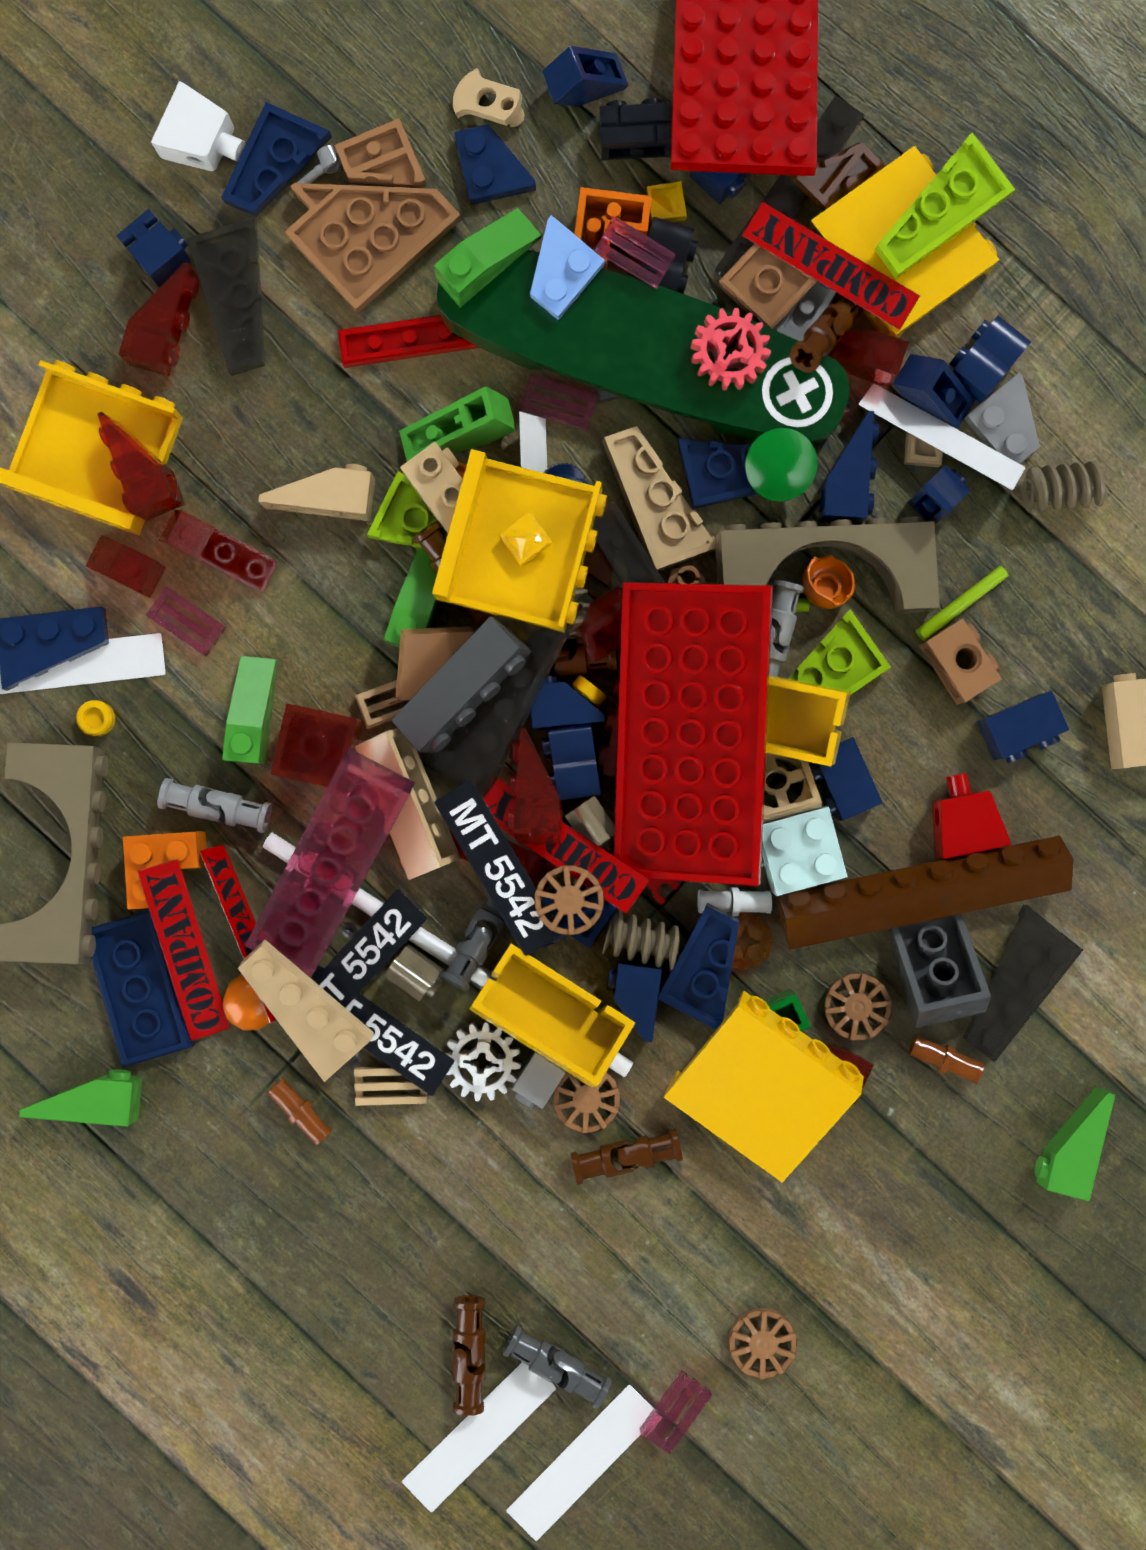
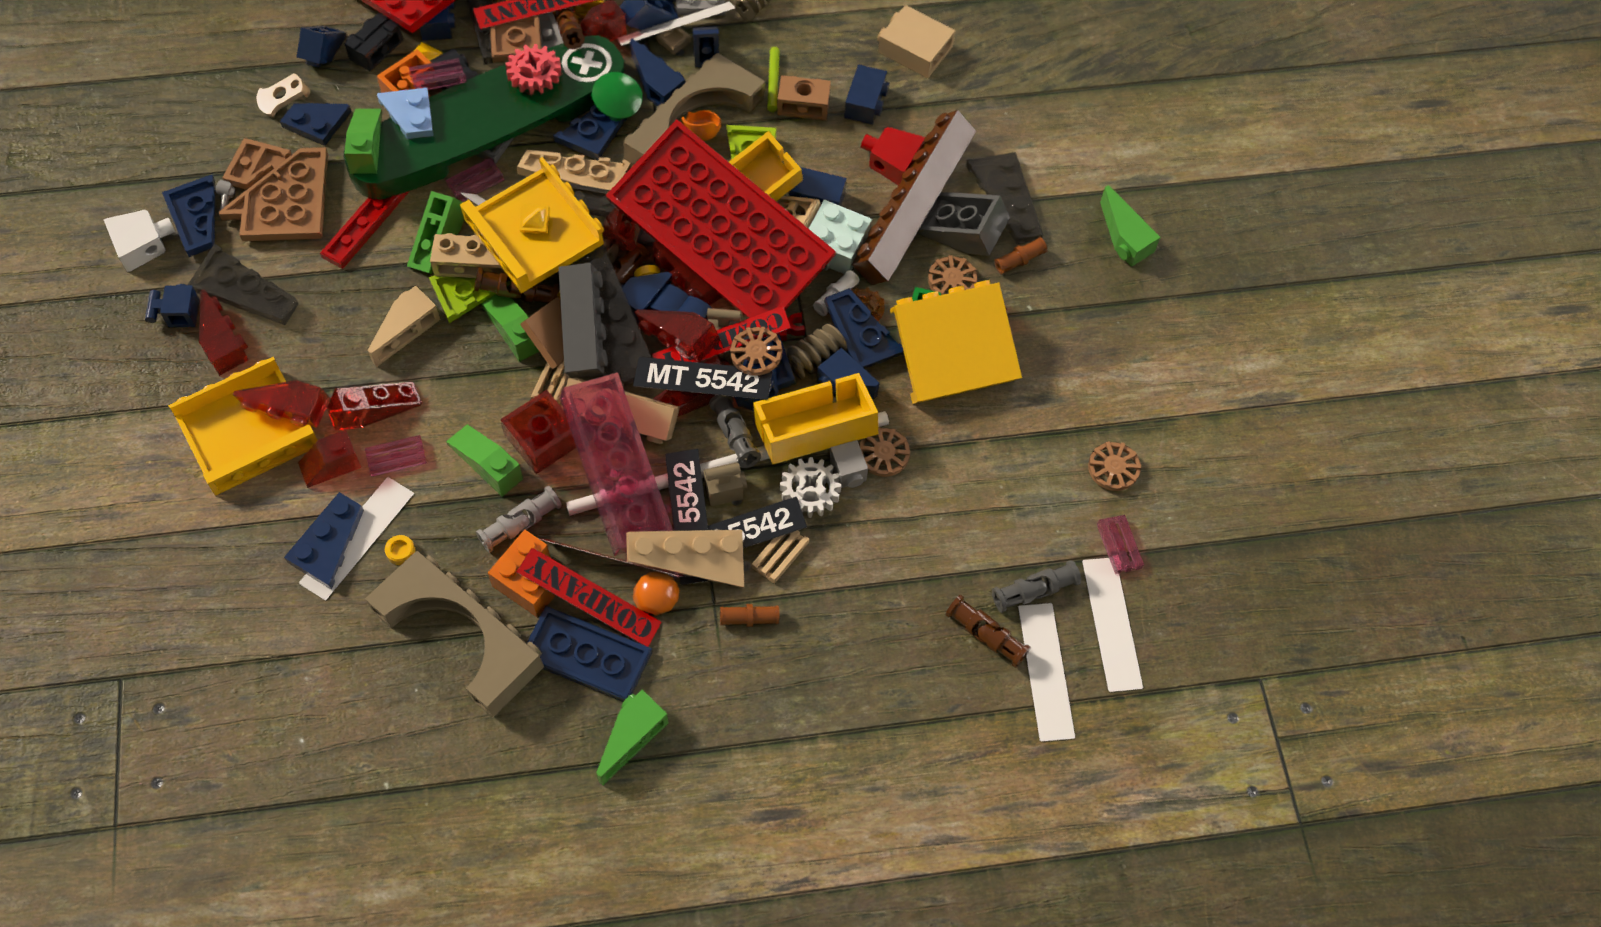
camera: 55 degrees left, 25 degrees down
reddish brown piece [571,1128,683,1185] -> none

